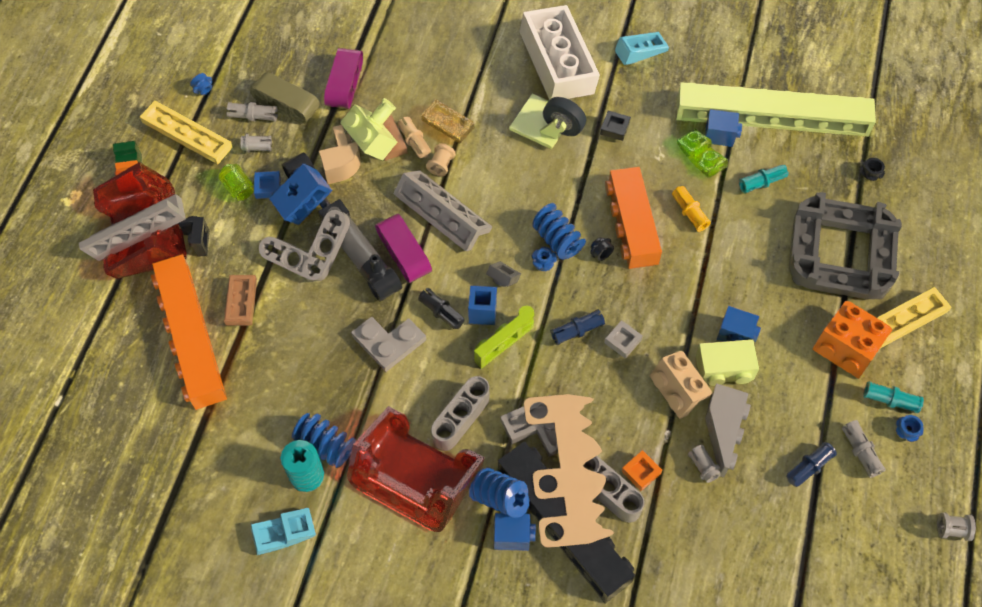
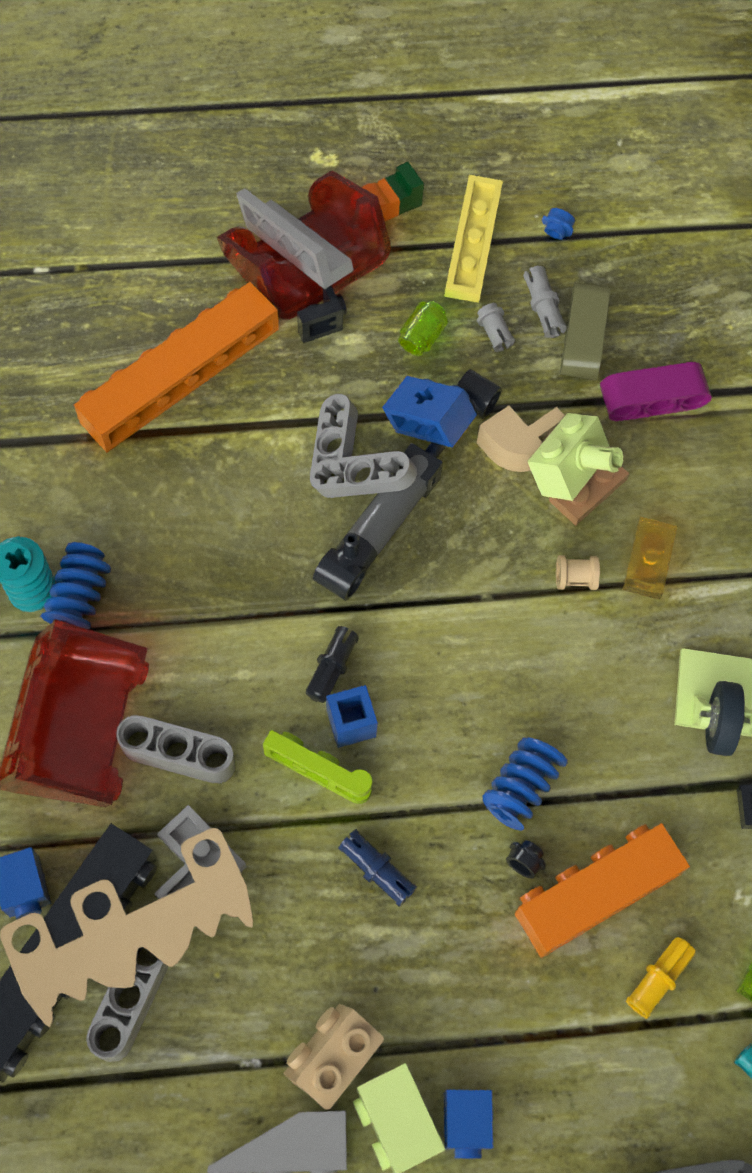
camera: 65 degrees right, 5 degrees up
medium nougat plate [224,275,257,326] -> none
blue plate [254,171,281,199] -> none
light grey plate [351,317,426,372] -> none
magenta beam [375,214,432,283] -> none
light grey fence [393,171,492,251] -> none
tan axle [397,117,431,158] -> none
blue piece [469,468,530,518] -> none
dark grey plate [486,261,521,287] -> none
blue plate [532,247,557,271] -> none
light grey plate [604,320,643,359] -> none
orange plate [621,450,662,491] -> none
light grey pin [688,445,721,483] -> none

